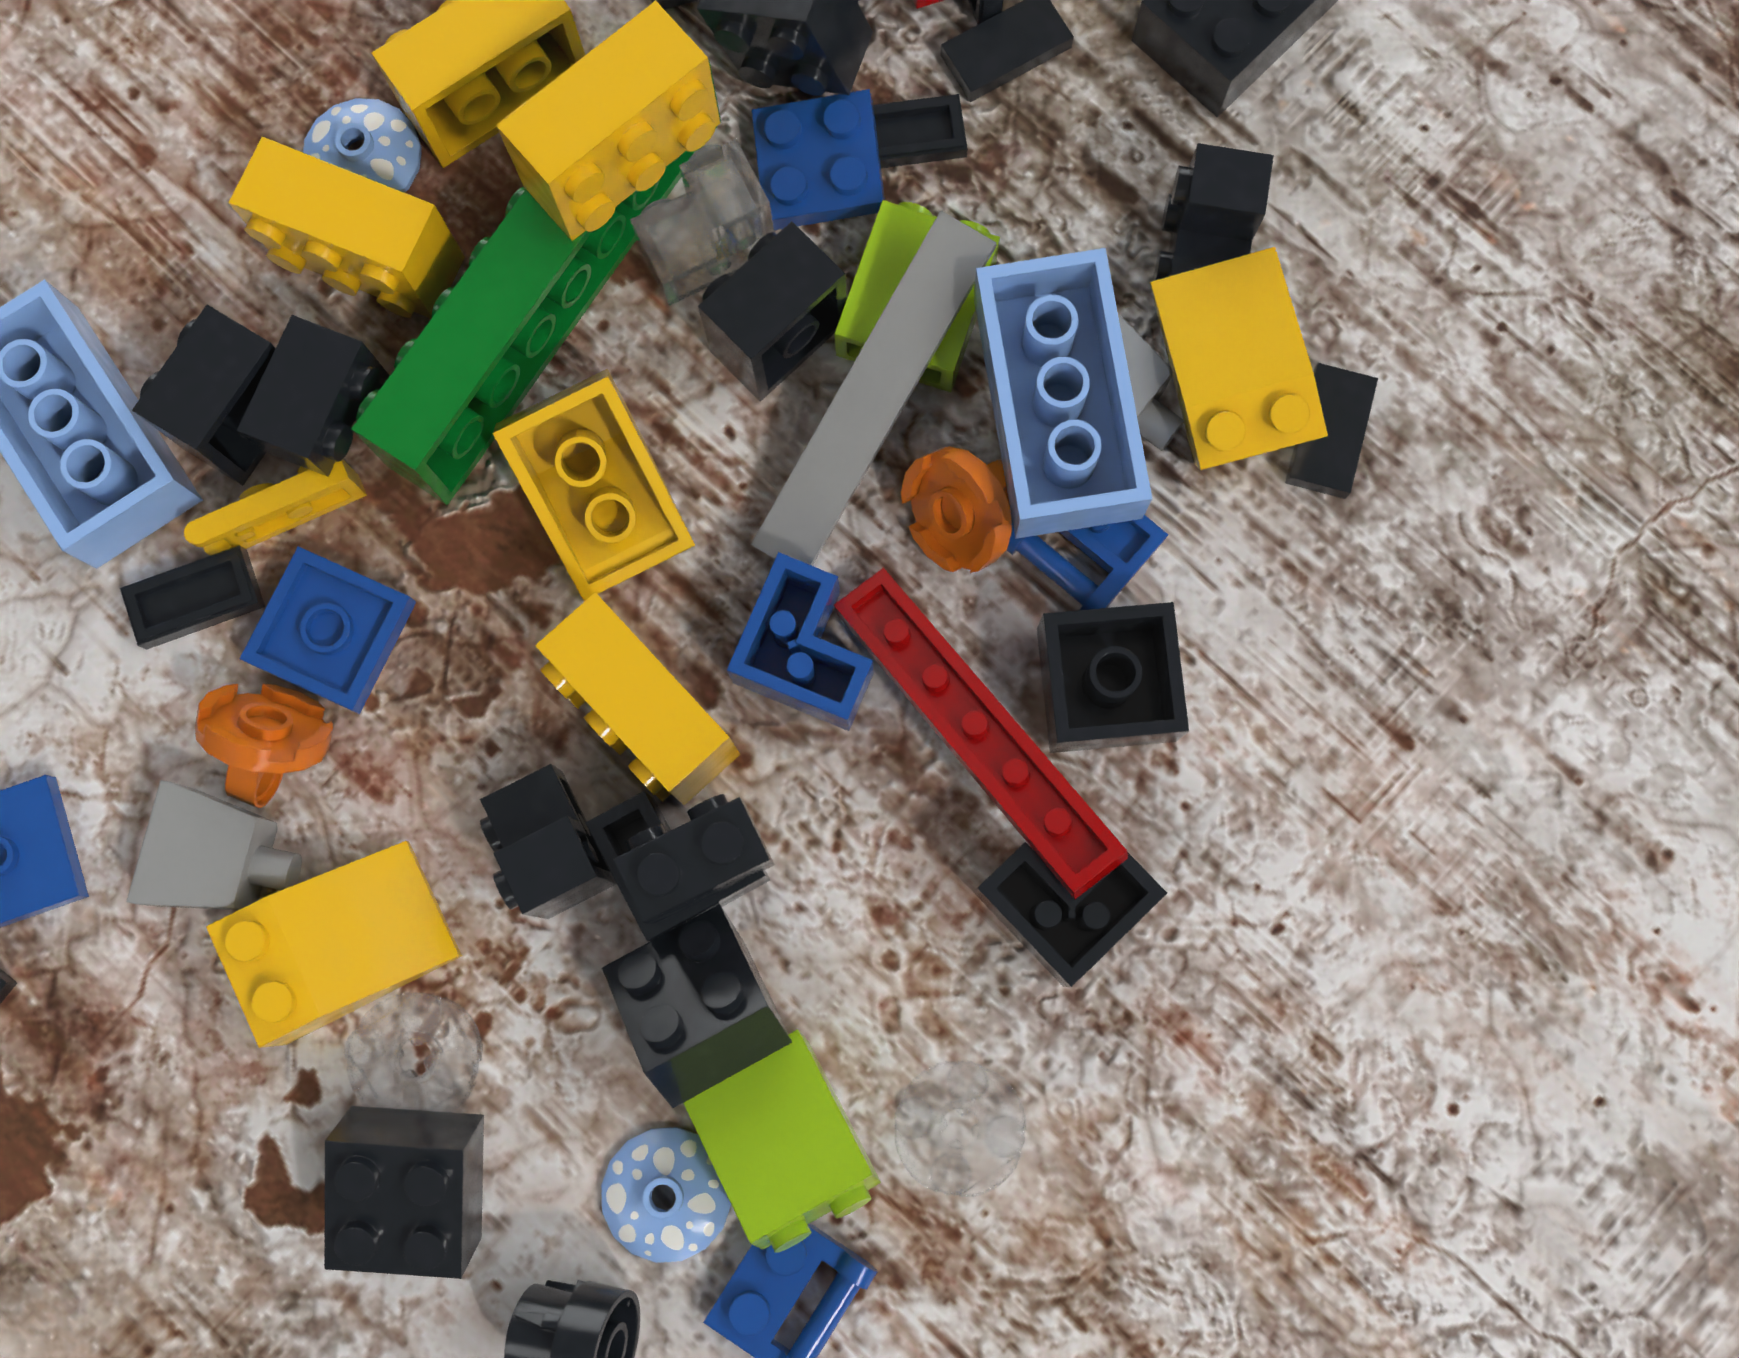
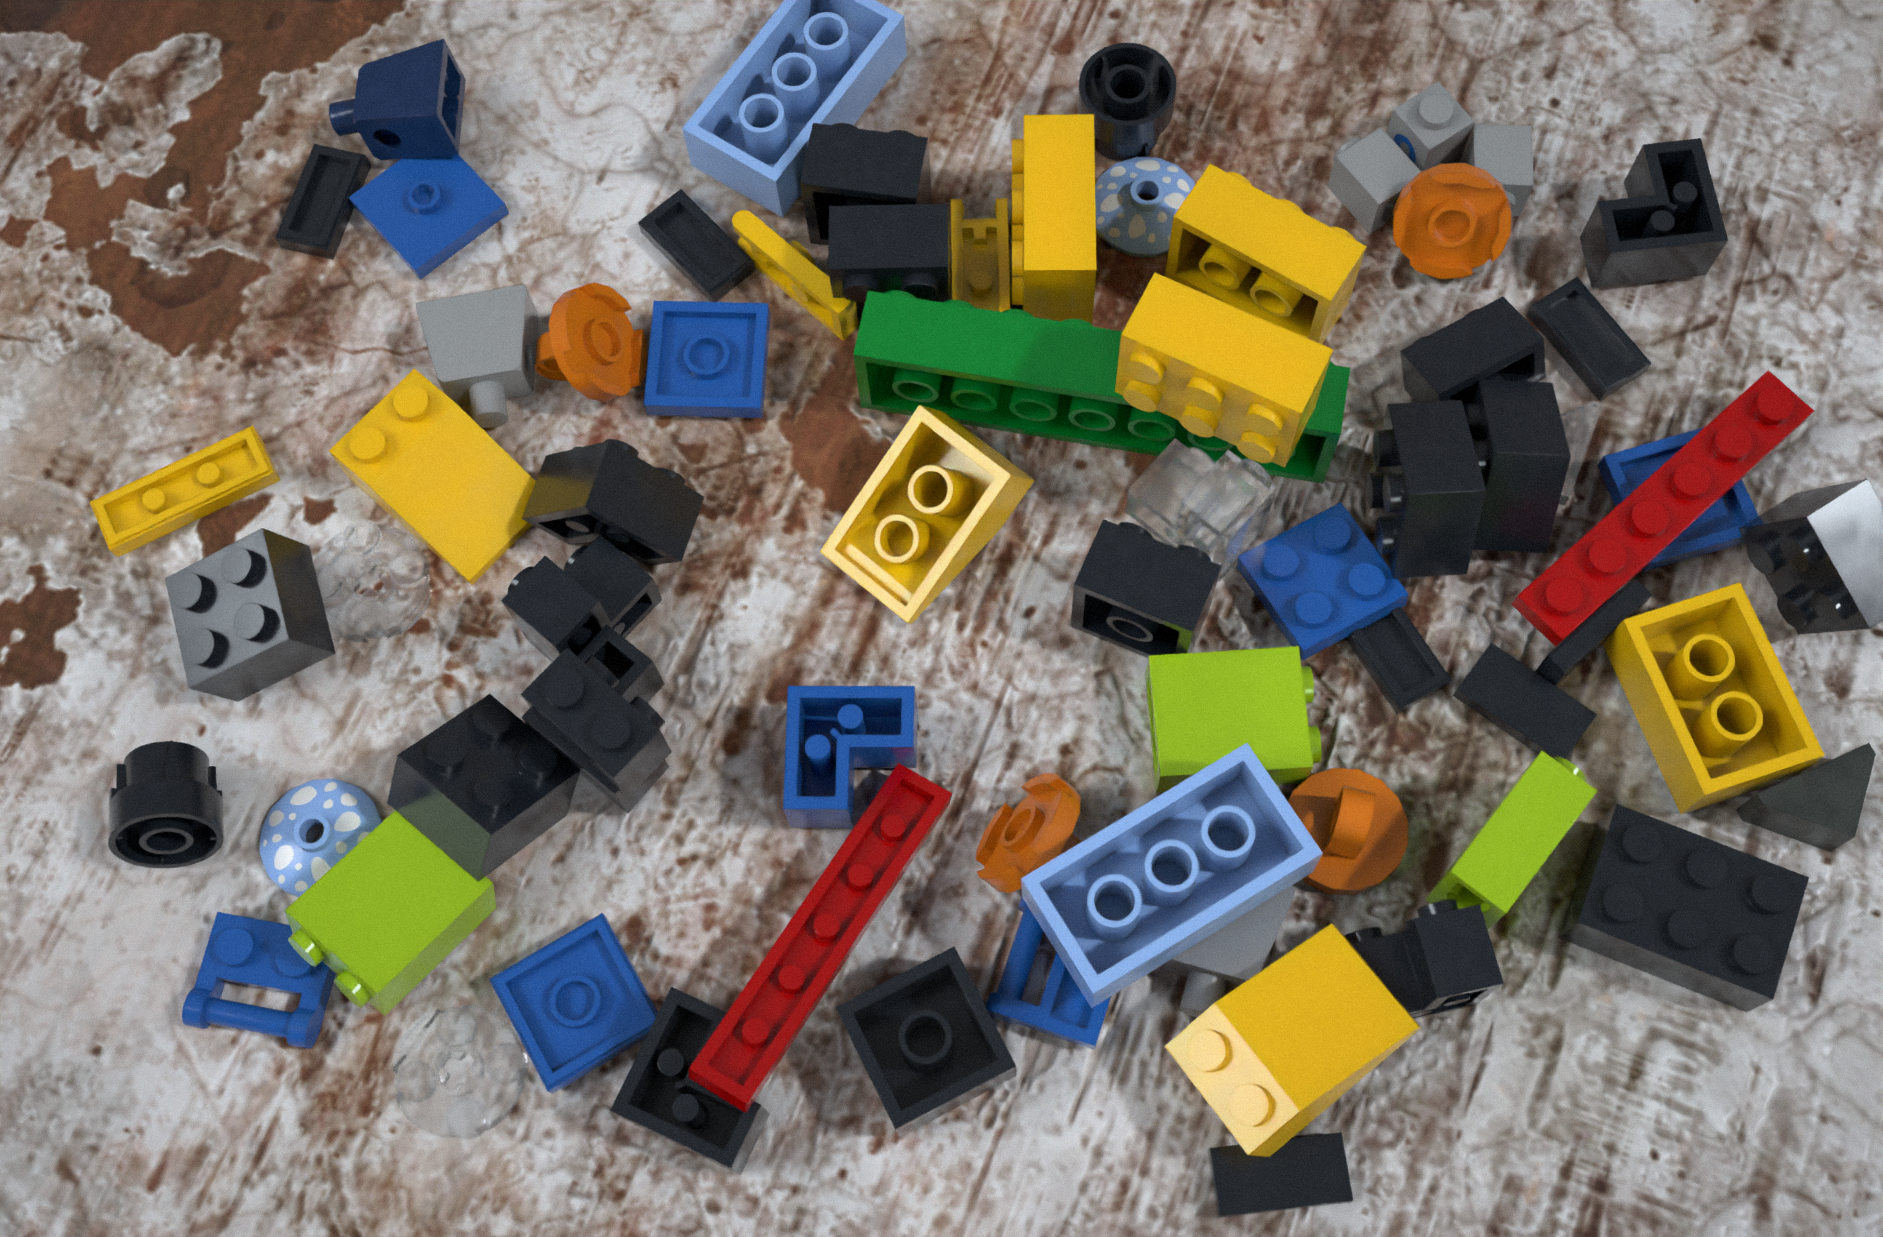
camera: 70 degrees right, 10 degrees down
yellow brick [535,592,740,806] -> none
light grey tile [750,211,997,566] -> none
none -> yellow tile [89,425,281,557]
none -> blue plate [489,913,659,1094]
none -> black brick [521,439,704,566]
none -> yellow hinge [951,198,1011,312]
none -> black piece [1078,43,1177,161]
none -> orange tile [1288,768,1408,896]
none -> lime brick [1425,751,1597,929]

